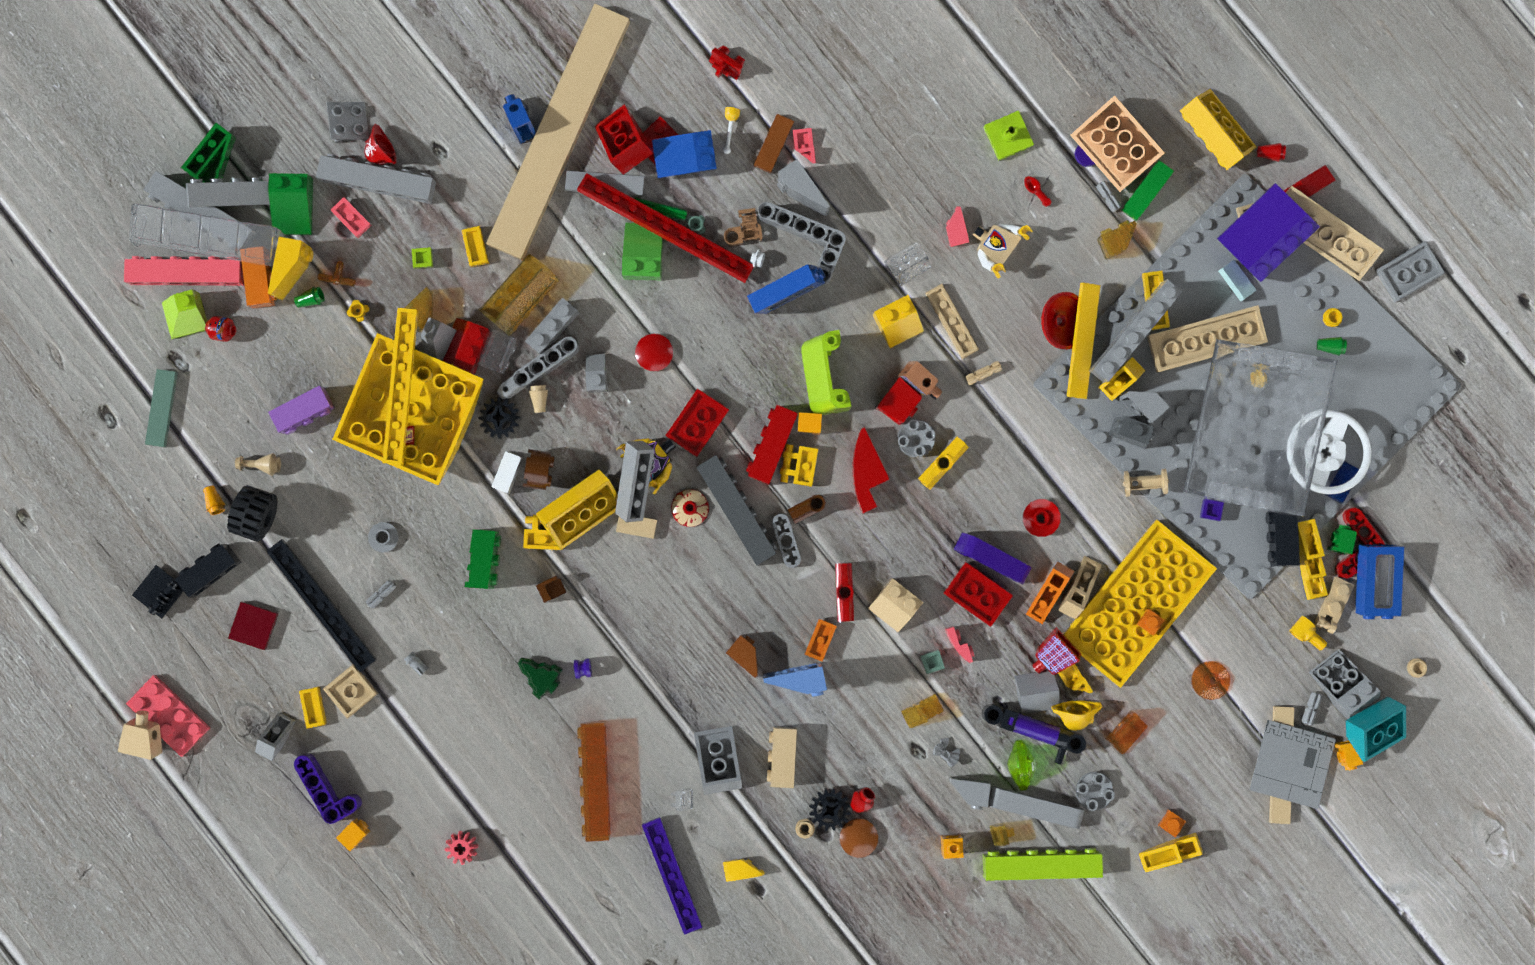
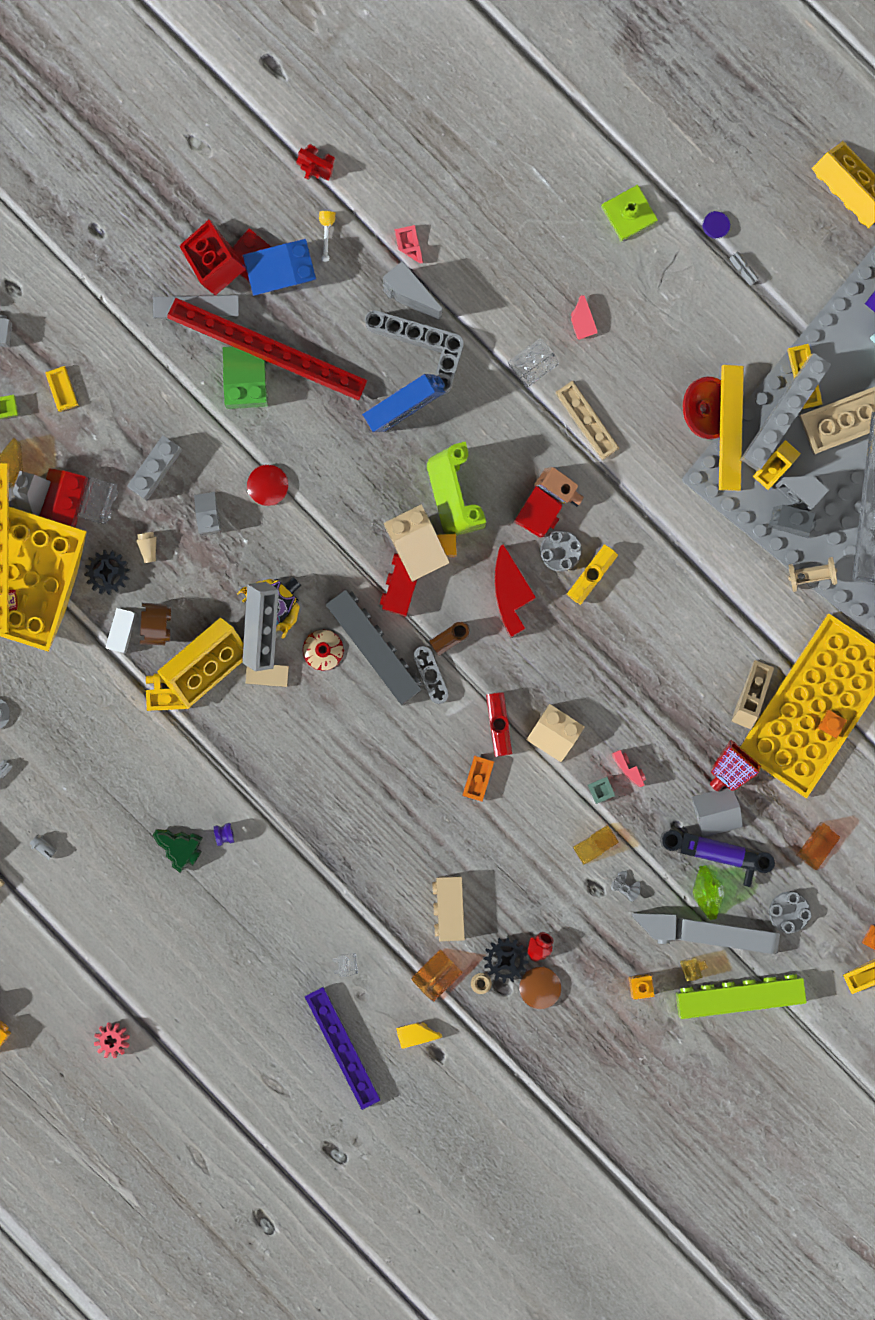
camera: 10 degrees left, 0 degrees up
green wedge [464,529,501,589] -> none
clear yellow slope [479,254,560,336] -> none
tan piece [486,4,630,261] -> none
light grey piece [497,337,579,400] -> none
blue torso [503,94,536,144] -> none
reddish brown panel [536,575,567,603] -> none
clear orange brick [577,721,611,842] -> none
green axle [634,198,687,221] -> none
red plate [665,388,729,457] -> none
sand green plate [686,215,705,234] -> none
light grey slope [694,726,742,795] -> none
medium nougat piece [724,208,763,246] -> none
dark orange slope [726,634,758,678] -> none
white plate [750,249,765,268] -> none
dark orange tile [754,114,794,174] -> none
medium blue slope [763,662,827,697] -> none
yellow plate [779,444,818,487] -> none
yellow slope [873,295,924,349] -> none
red plate [943,562,1013,627] -> none
dark purple beam [953,532,1032,585] -> none
tan axle [965,361,1002,385] -> none
torso [973,224,1033,278] -> none
red dish [1023,499,1061,537] -> none
red piece [1024,176,1052,207] -> none
orange slope [1026,562,1075,624] -> none
yellow hat [1051,701,1102,731] -> none
yellow slope [1057,664,1093,693] -> none
light nougat slope [1071,95,1166,192] -> none
clear yellow slope [1097,220,1137,260] -> none
green slope [1121,160,1174,221] -> none
none -> tan slope [384,504,449,582]
none -> clear orange panel [411,950,463,1002]

